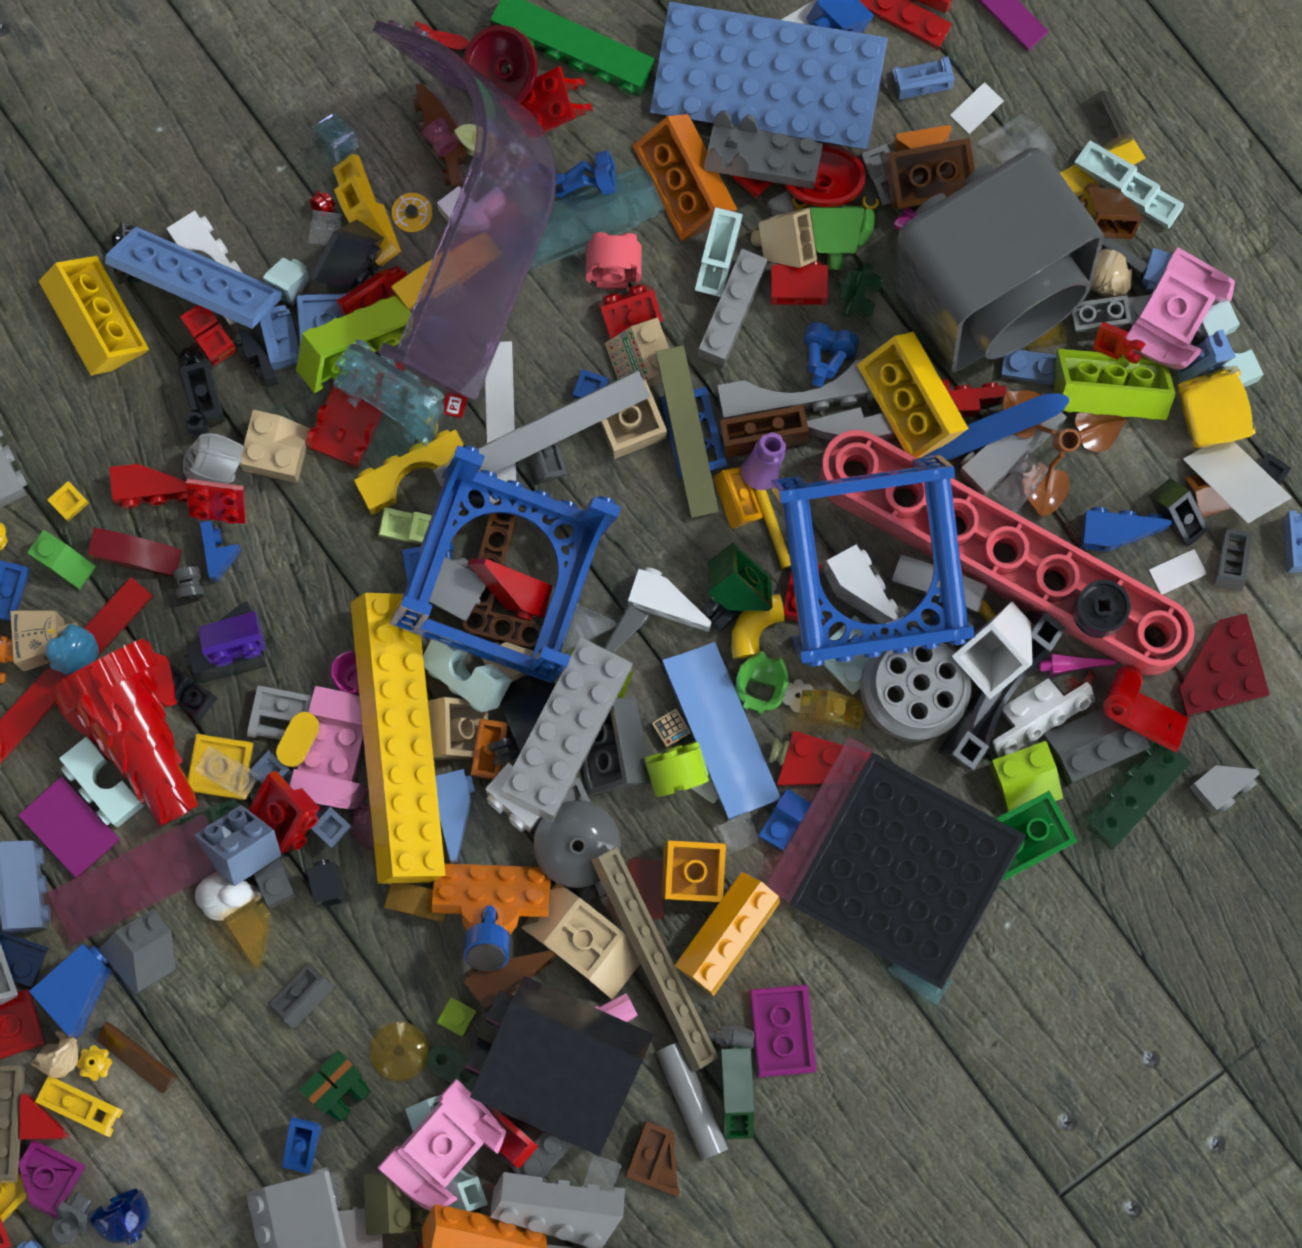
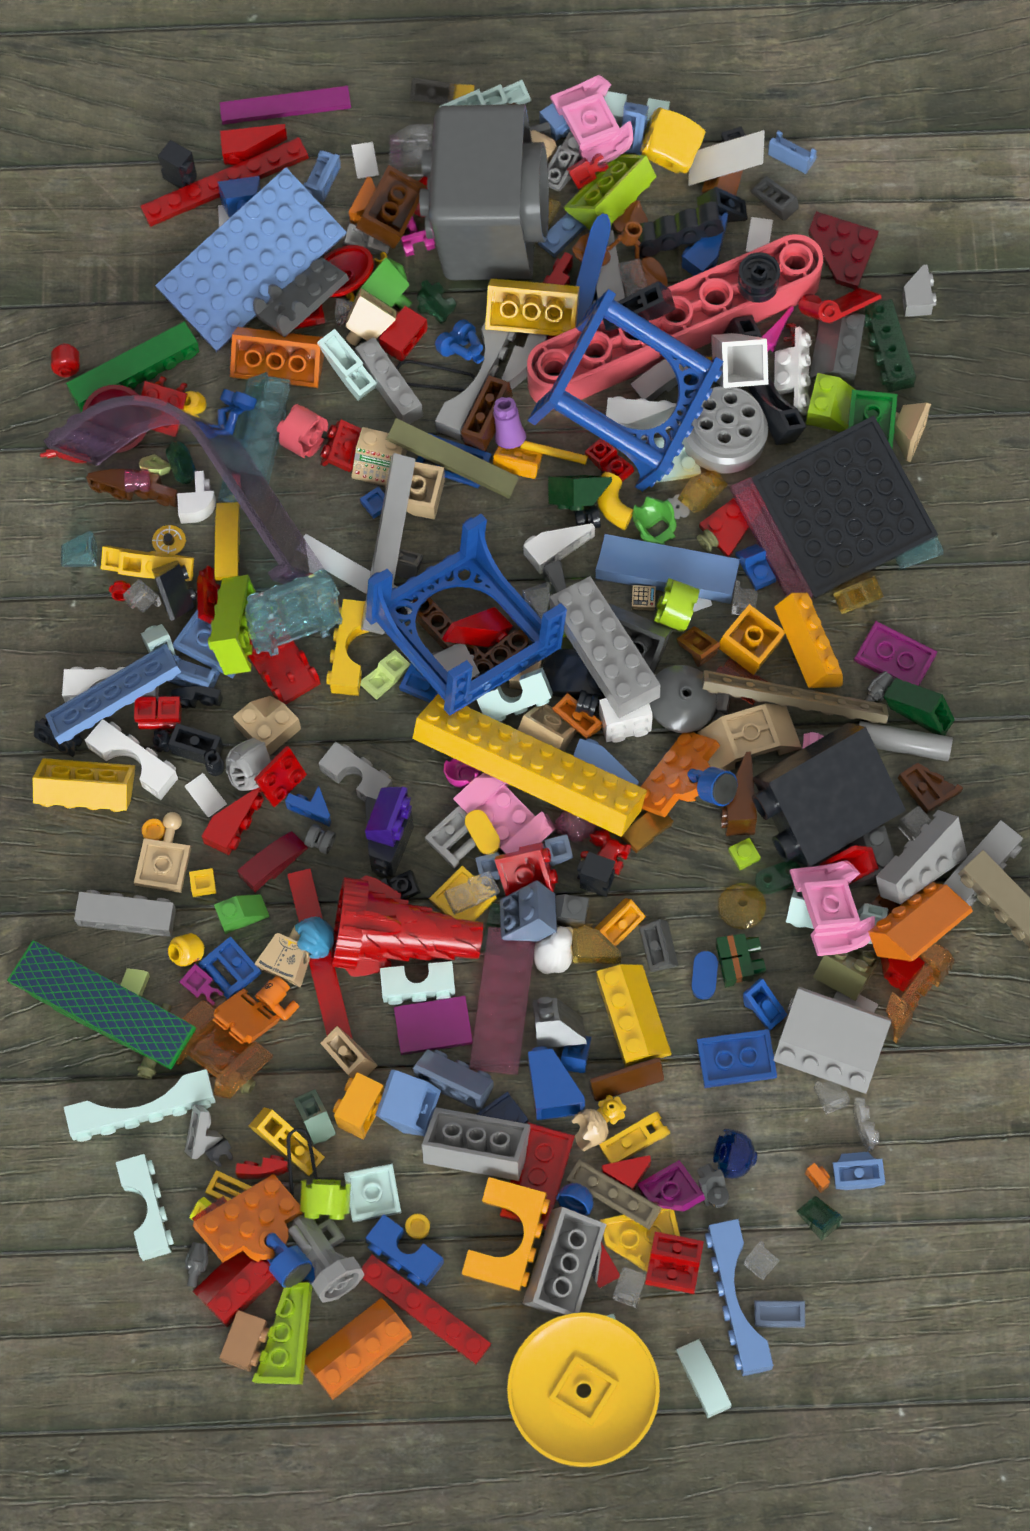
camera: 50 degrees left, 10 degrees down
none -> white arch [85,719,178,800]
none -> tan plate [134,812,191,893]
none -> light orange tile [142,819,166,841]
none -> yellow piece [183,391,206,415]
none -> white sticker [185,773,227,817]
none -> light grey arch [318,742,393,802]
none -> black piece [396,360,476,392]
none -> blue slope [561,1036,592,1073]
none -> red animal [580,828,631,875]
none -> light orange slope [593,898,646,949]
none -> yellow slope [597,964,671,1067]
none -> black slope [603,281,676,331]
none -> black brick [638,202,724,258]
none -> dark orange slope [676,626,720,667]
none -> blue tile [691,951,718,1000]
none -> blue plate [697,1029,777,1088]
none -> clear yellow slope [833,576,884,614]
none -> tan slope [894,403,931,462]

